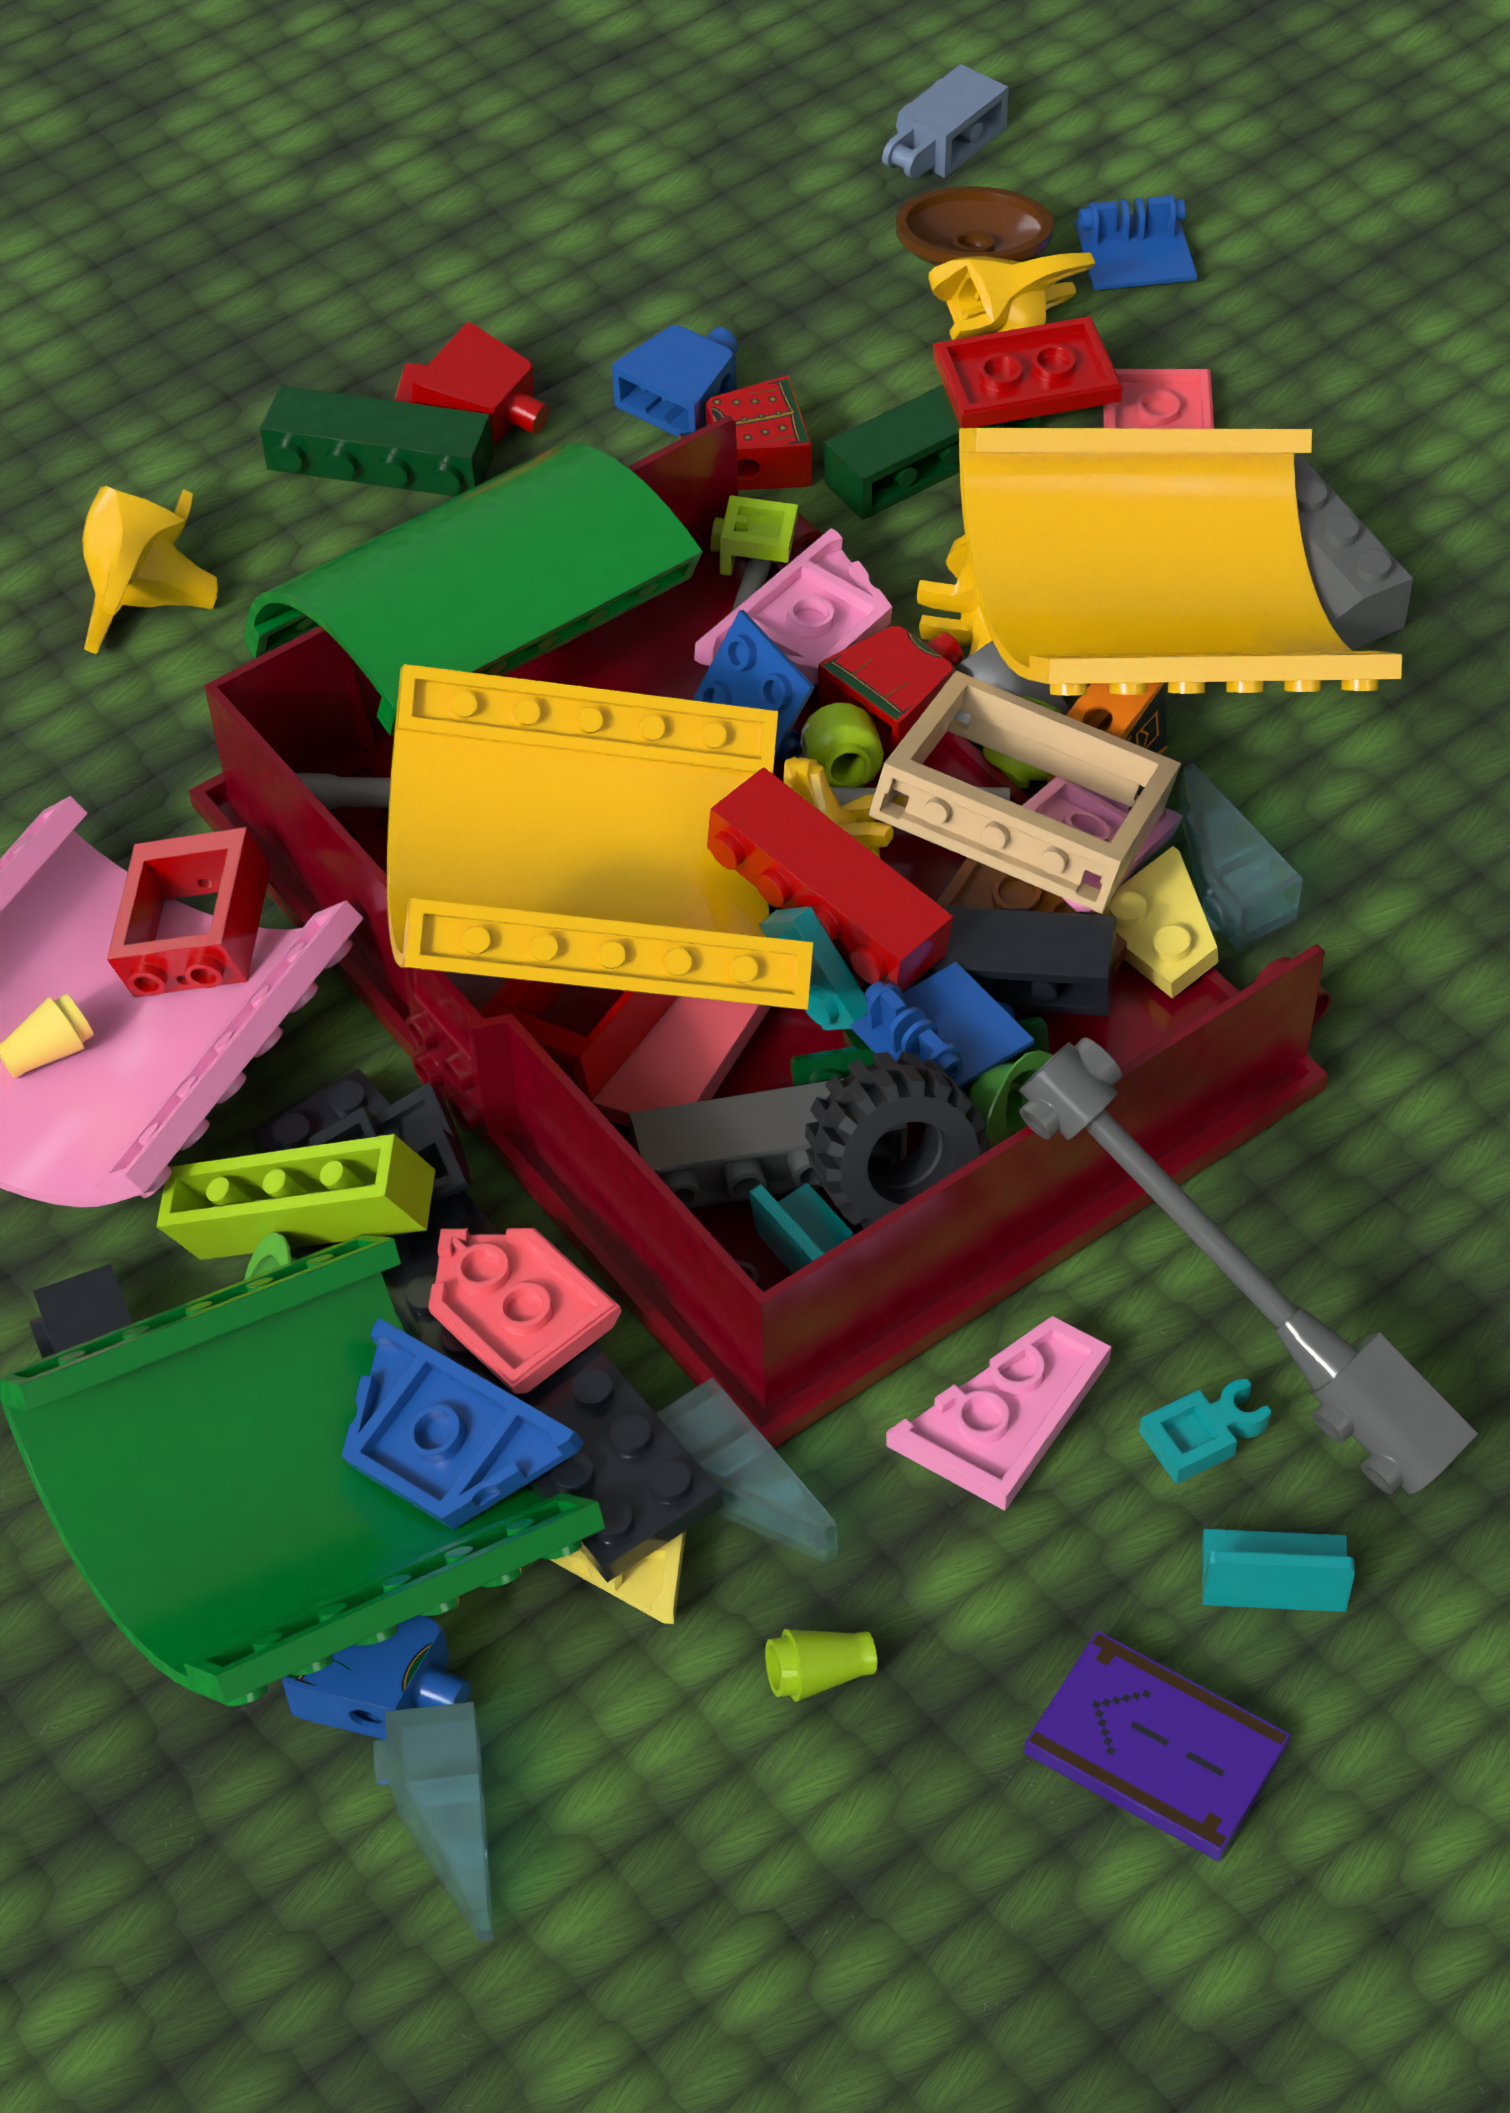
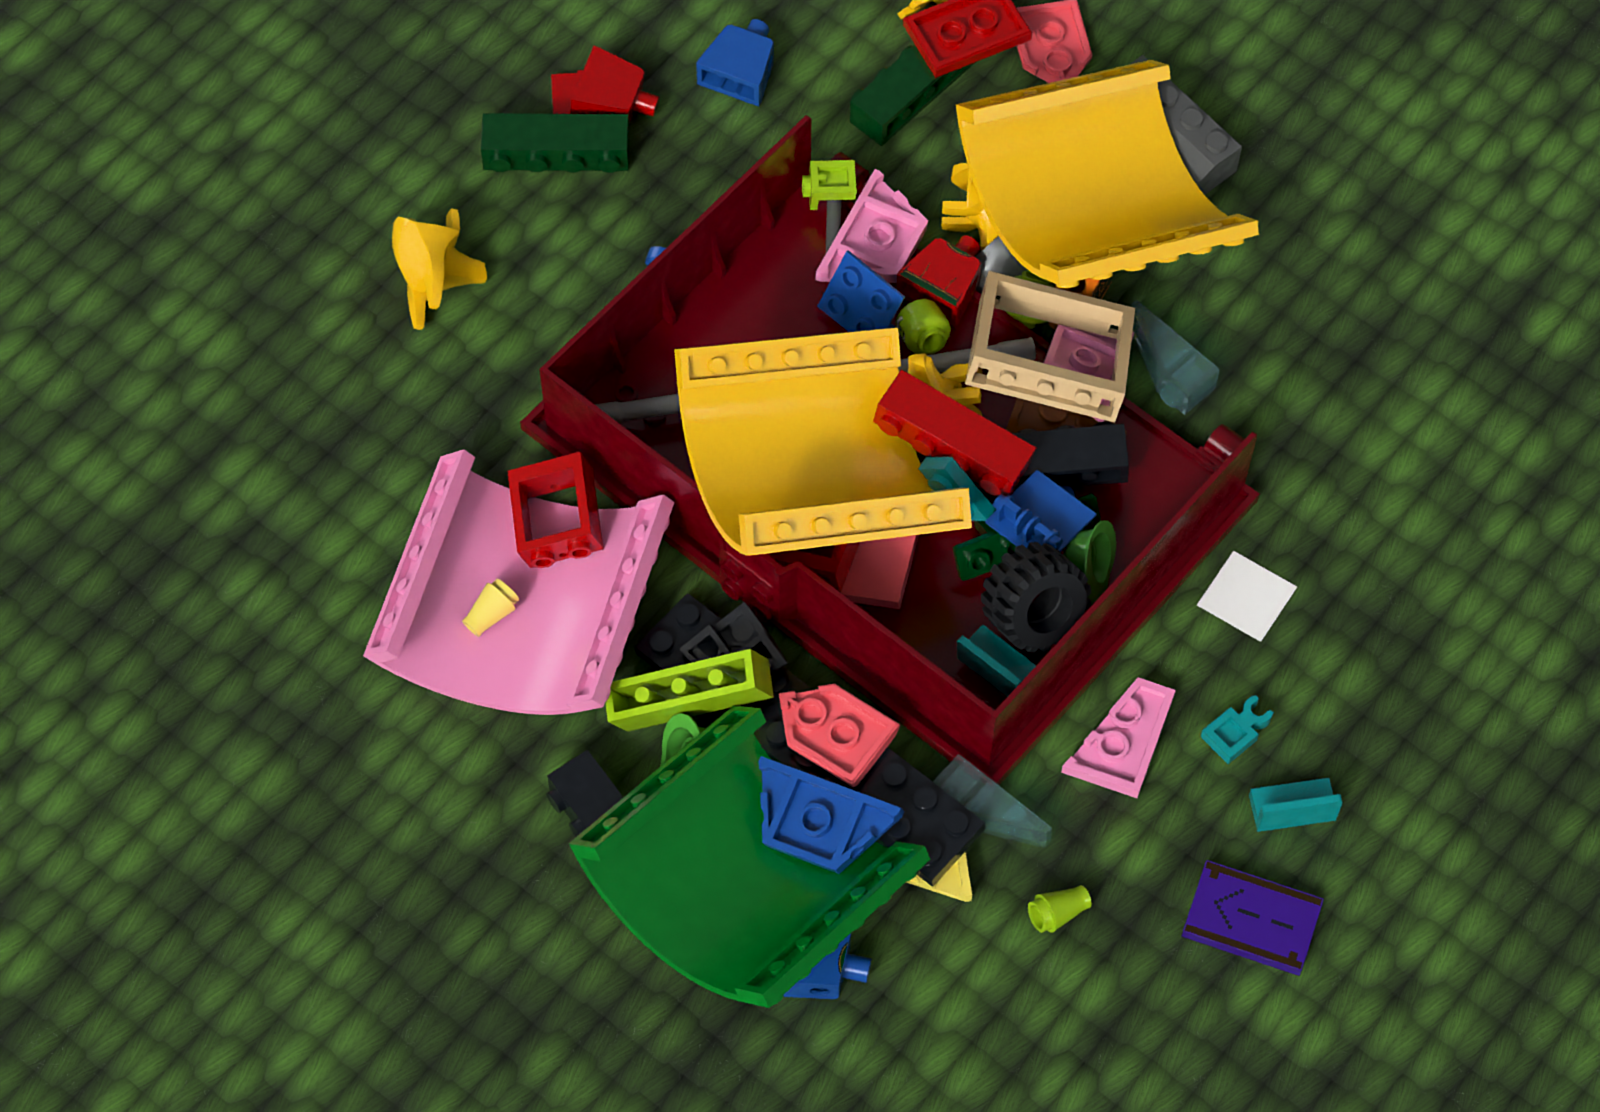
camera: 15 degrees left, 10 degrees up
green panel [243,443,703,736] -> none
clear light blue slope [373,1702,494,1942] -> none
dark grey brick [630,1078,908,1209] -> none
red torso [679,376,812,490] -> none
dark grey bar [1019,1038,1478,1494] -> none
light yellow wing [1094,846,1218,998] -> none
none -> white sticker [1197,551,1297,642]

